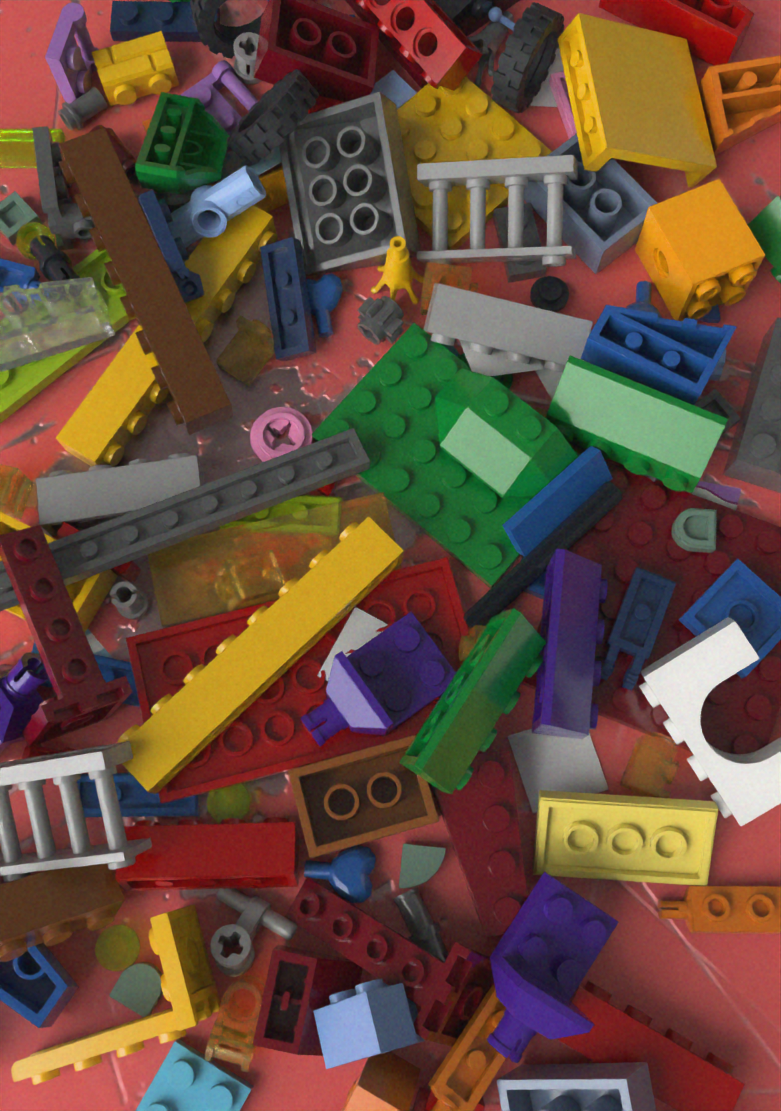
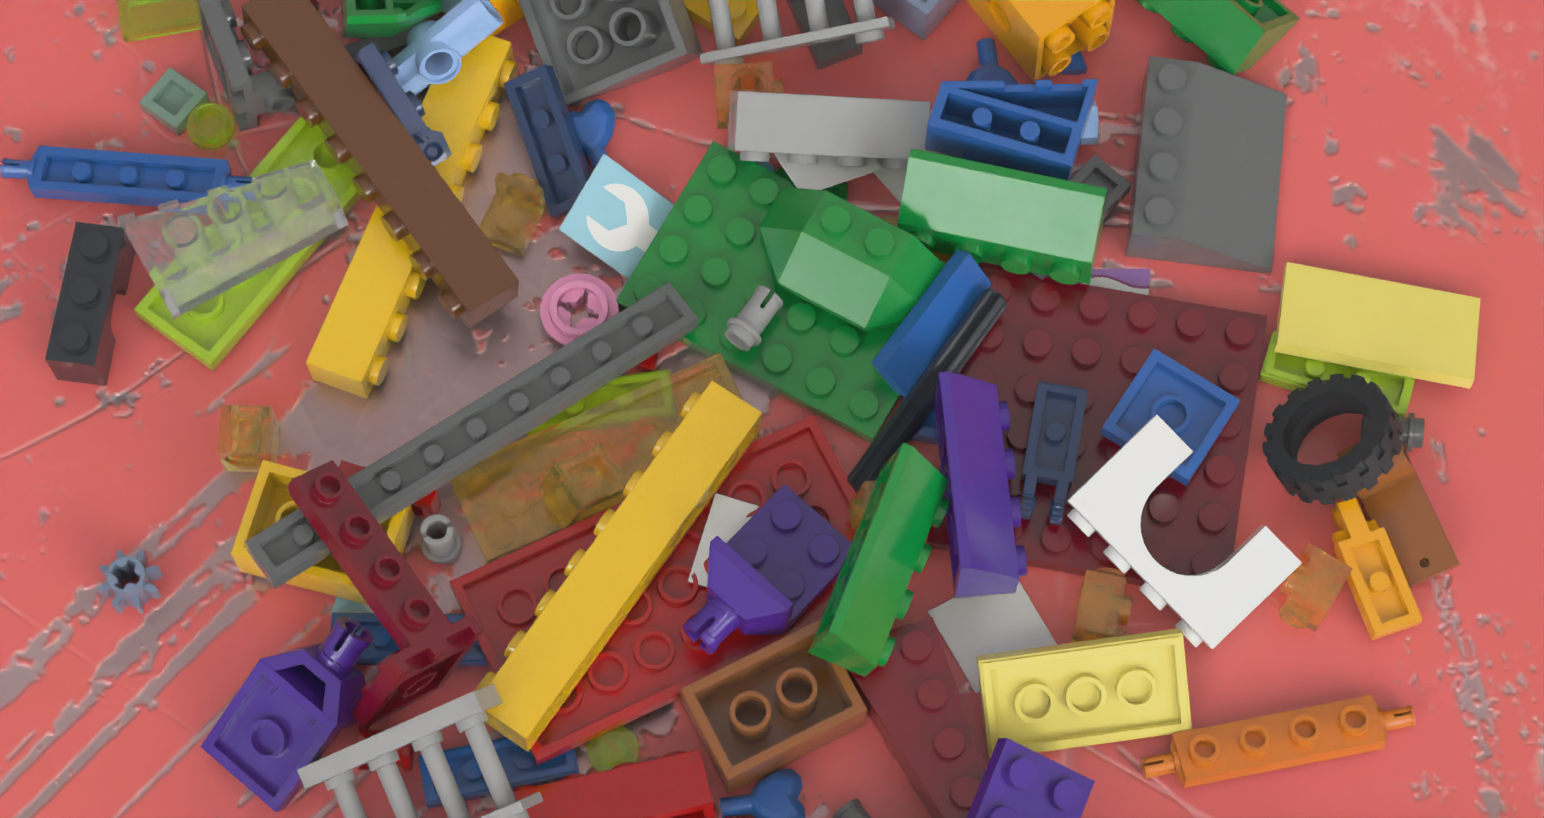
camera: 15 degrees left, 5 degrees down
black pin [29,235,83,296] -> none
light grey brick [36,453,205,536] -> none
dark grey gear [357,296,404,345] -> none
yellow piece [371,236,426,304] -> none
sand green tile [399,844,446,888] -> none
black plate [530,276,569,312] -> none
sand green tile [672,508,716,553] -> none
none -> medium azure sticker [559,154,674,280]
none -> light grey pin [724,285,783,351]

